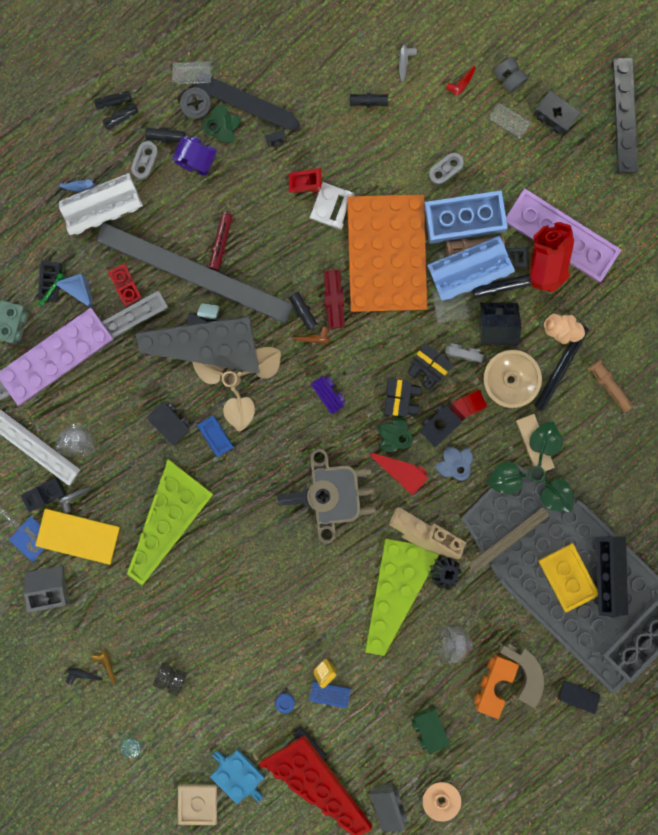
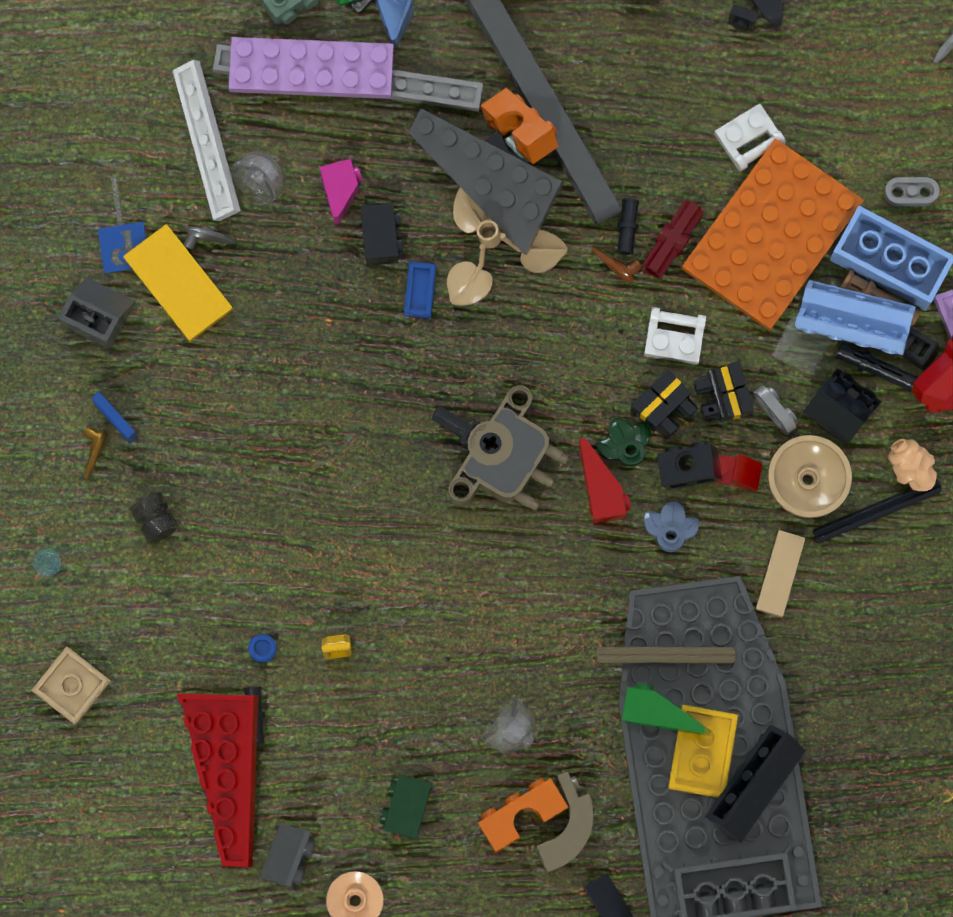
camera: 30 degrees right, 10 degrees down
black slope [21,477,66,512] -> none
black bar [66,668,103,685] -> none
red slope [108,263,142,307] -> none
lime wing [127,459,214,586] -> none
dark red pin [208,212,233,271] -> none
dark azure plate [210,749,265,804] -> none
red slope [289,168,322,193] -> none
blue tile [309,681,351,708] -> none
dark purple brick [311,376,346,415] -> none
black pin [350,92,388,108] -> none
lime wing [365,538,439,656] -> none
tan slope [389,507,466,559] -> none
black gear [428,556,462,590] -> none
dark green plant [487,422,574,512] -> none
medium nougat pin [587,359,634,413] -> none
none -> blue tile [92,392,138,443]
none -> dark pink slope [319,159,362,225]
none -> orange arch [480,88,559,164]
none -> green slope [622,683,711,736]
none -> white plate [644,307,706,365]

